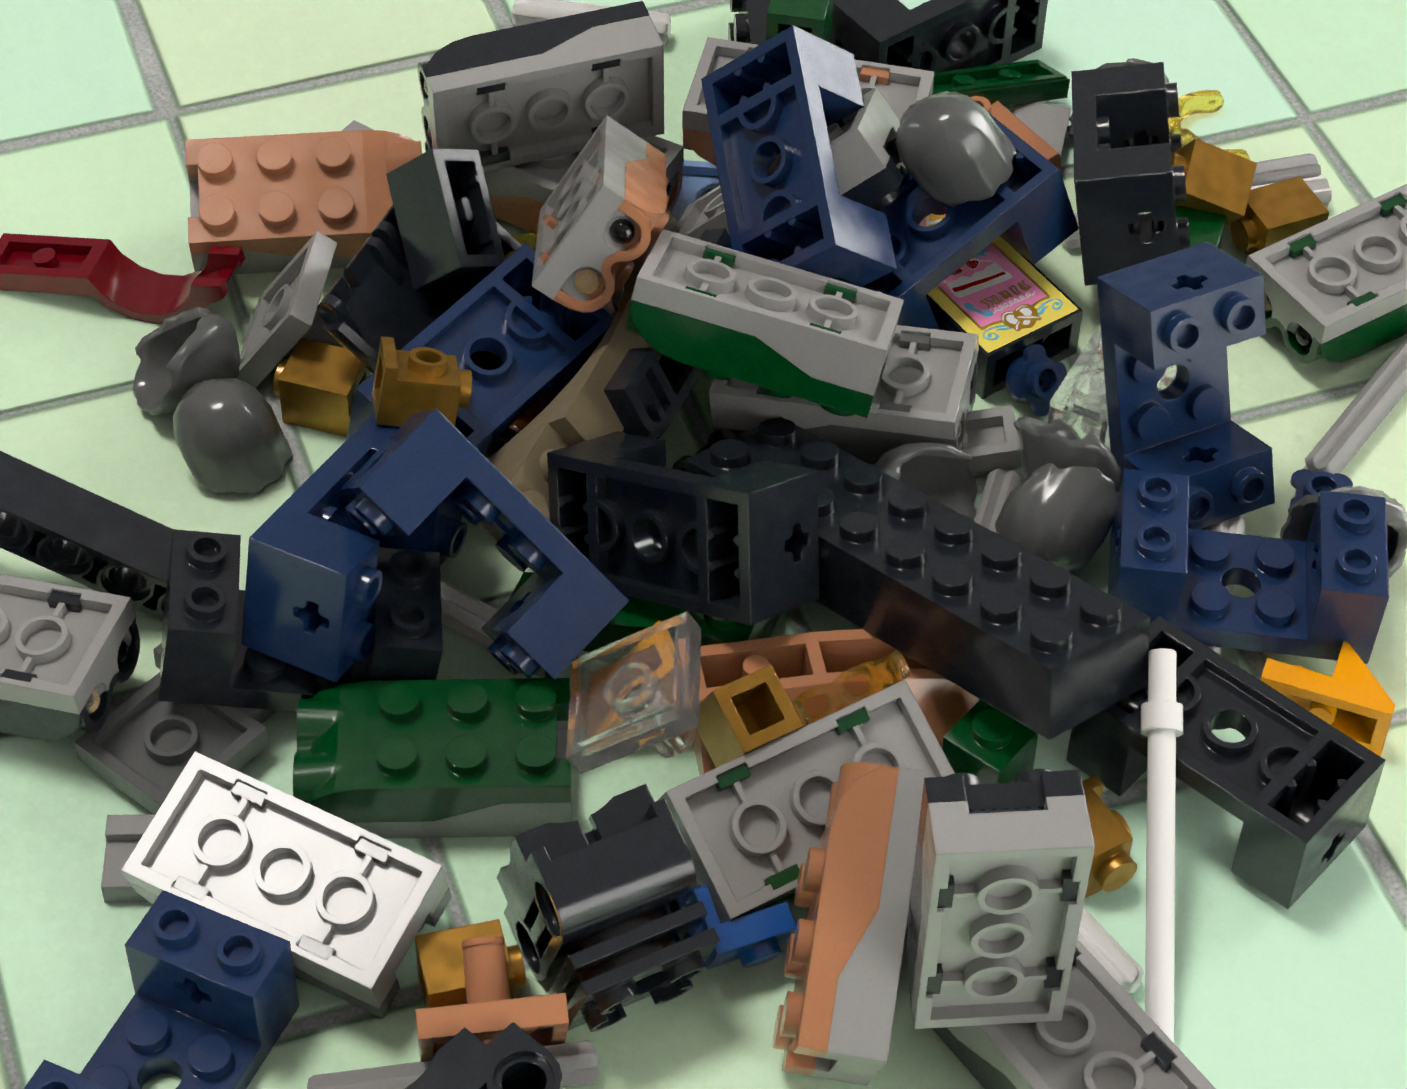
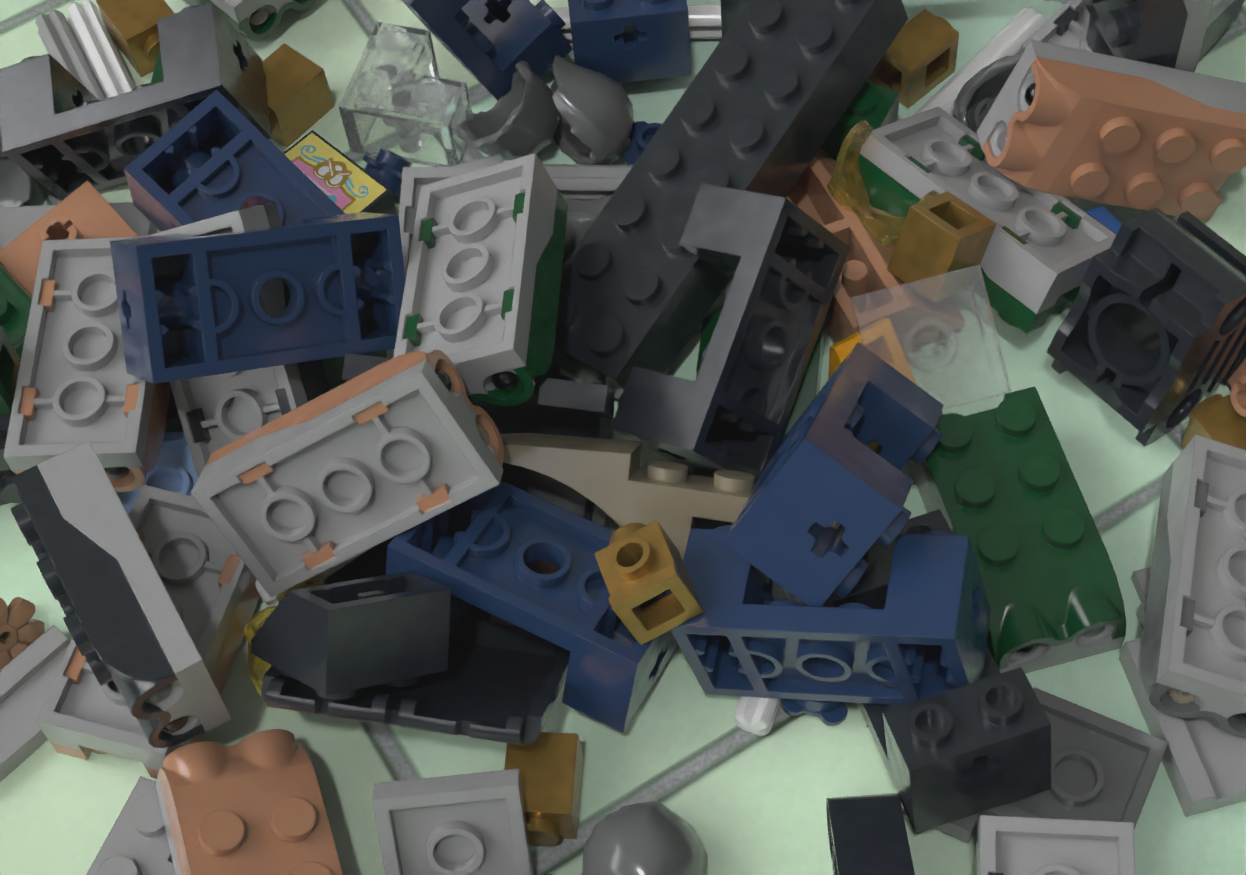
camera: 95 degrees left, 10 degrees up
dark grey hair [896,91,1016,207] -> none
pearl gold brick [1171,139,1257,227] -> none

